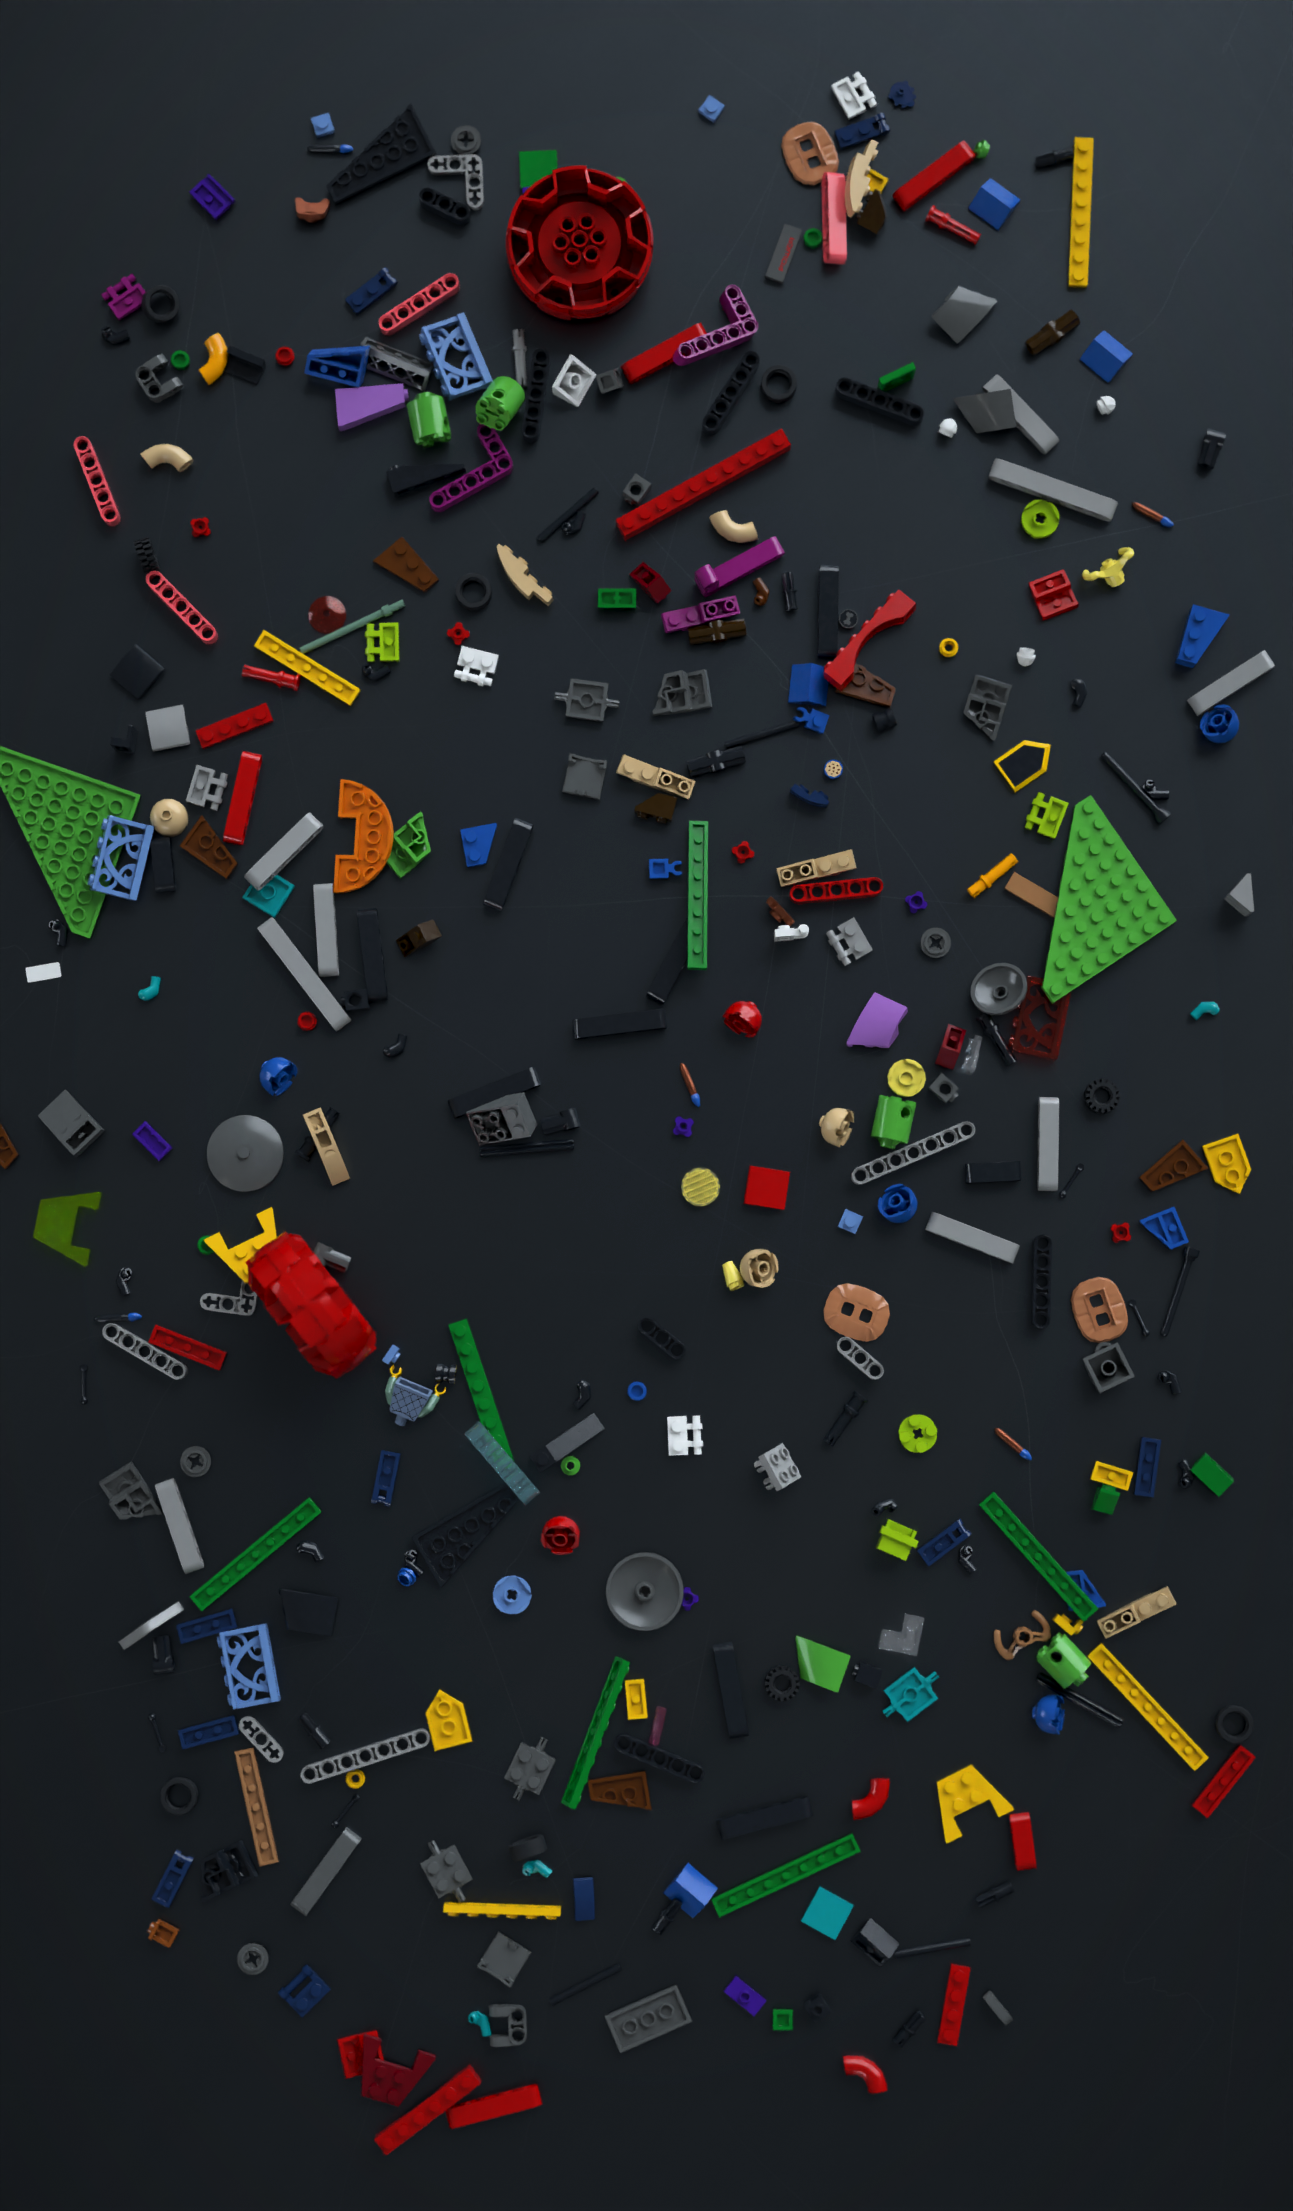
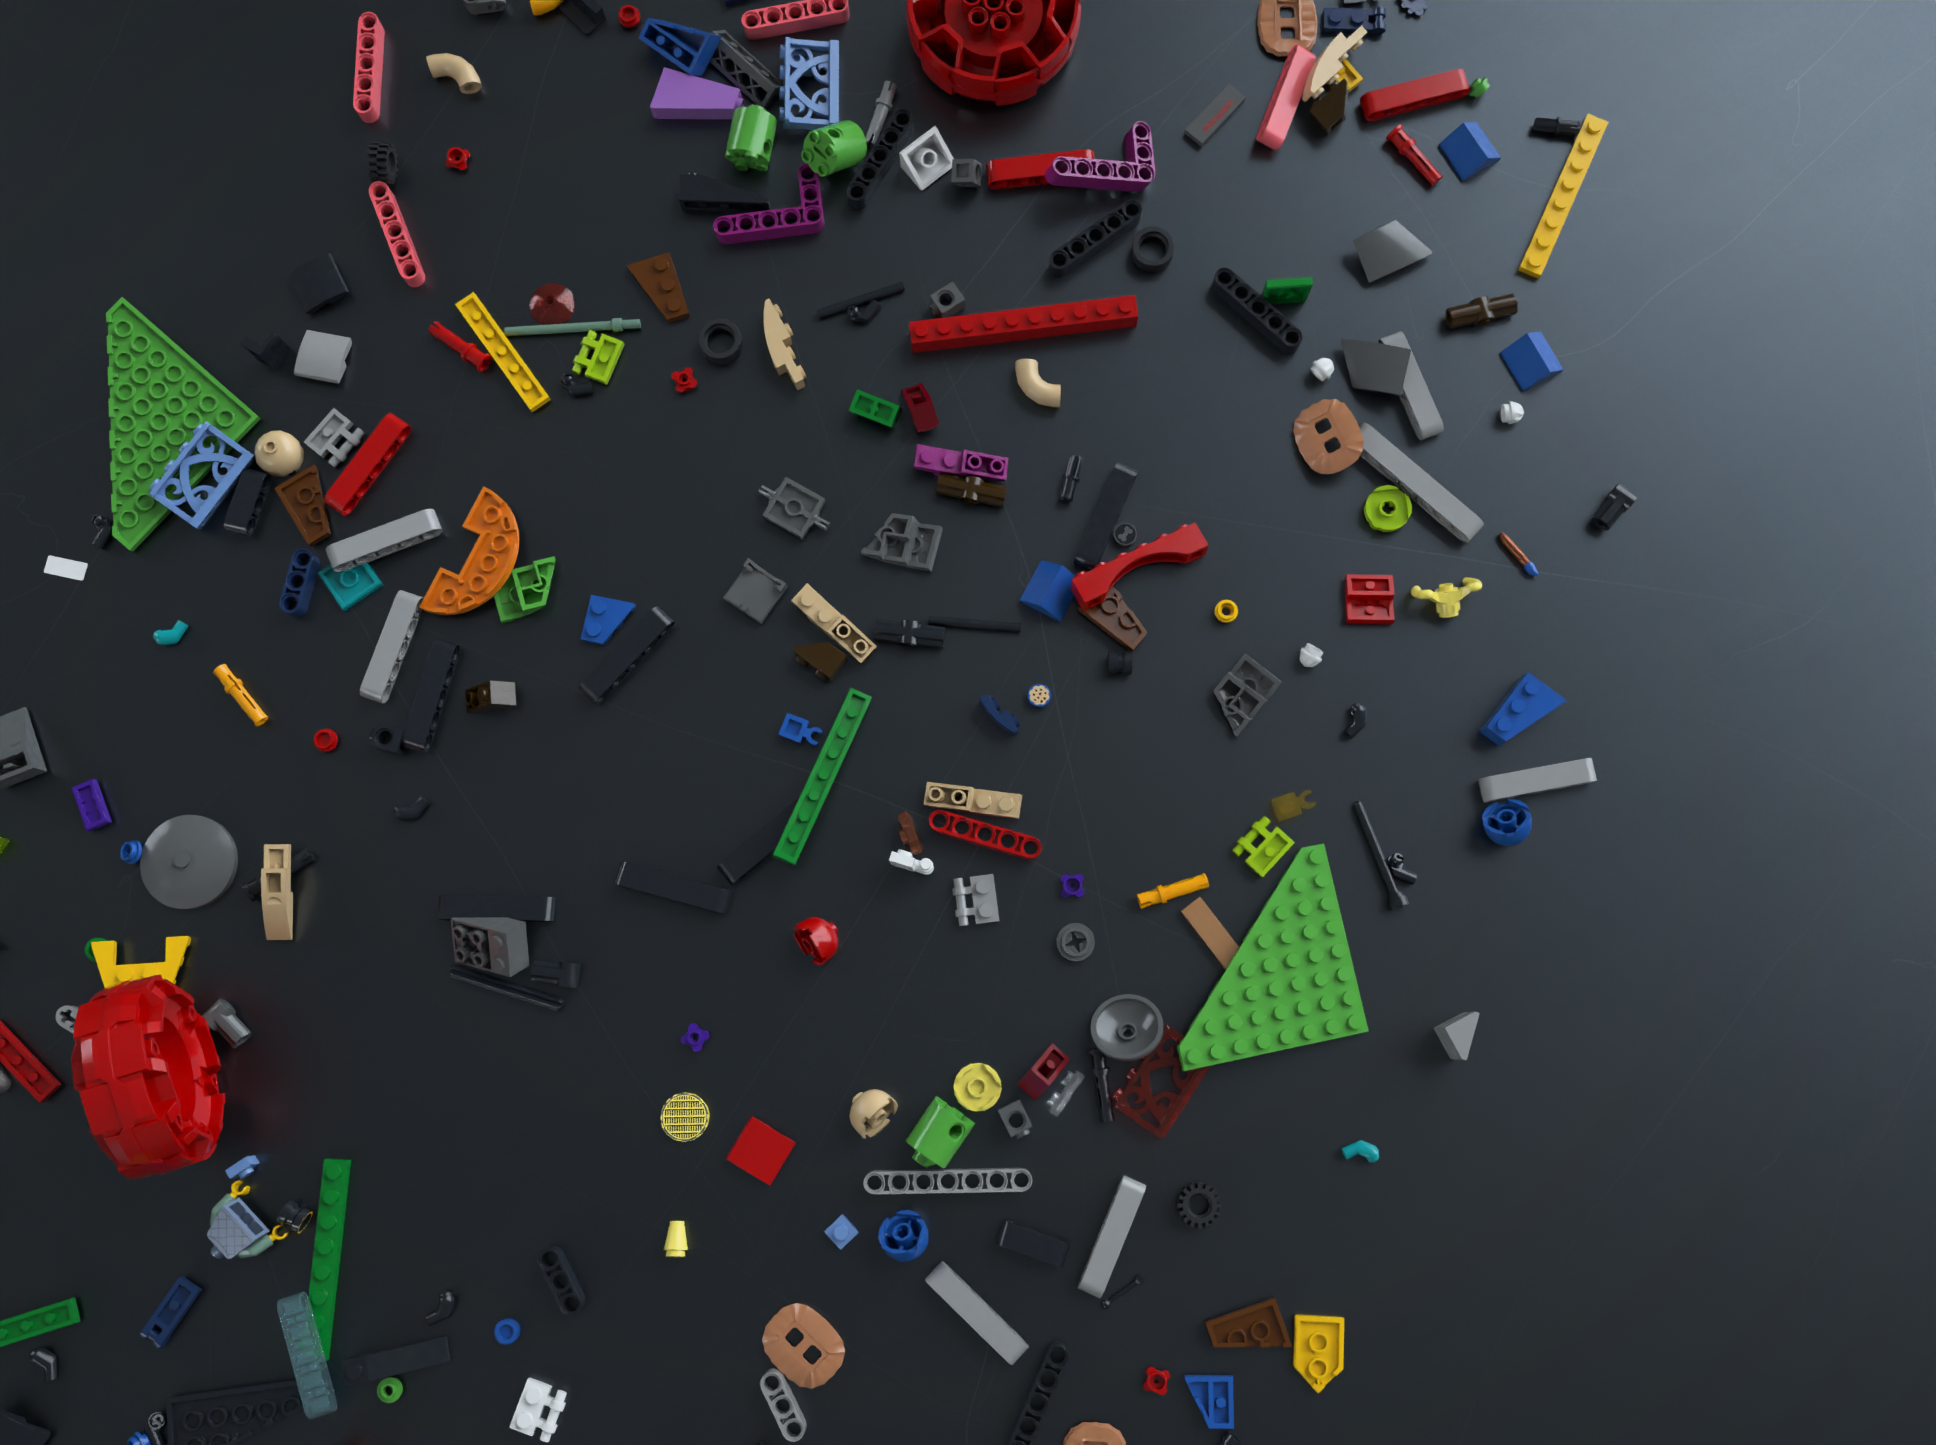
camera: 20 degrees right, 5 degrees down
red plate [196,703,274,749] -> none
light grey beam [257,917,352,1032] -> none
blue cylinder [259,1057,297,1096] -> none
white plate [454,646,499,686] -> none
copper piece [680,1063,700,1107] -> none
magenta beam [695,536,785,598] -> none
red plate [732,841,754,864] -> none
tan cylinder [740,1249,779,1288] -> none
reddish brown arm [753,577,769,606] -> none
blue plate [793,707,829,734] -> none
green tile [804,228,823,248] -> none
medium lavender slope [847,992,908,1048] -> none
black tile [993,740,1051,793] -> none
none -> blue plate [120,840,143,864]
none -> light orange pin [213,664,269,727]
none -> dark blue beam [279,549,320,618]
none -> clear yellow plate [1270,790,1316,822]
none -> nougat piece [1293,399,1364,474]

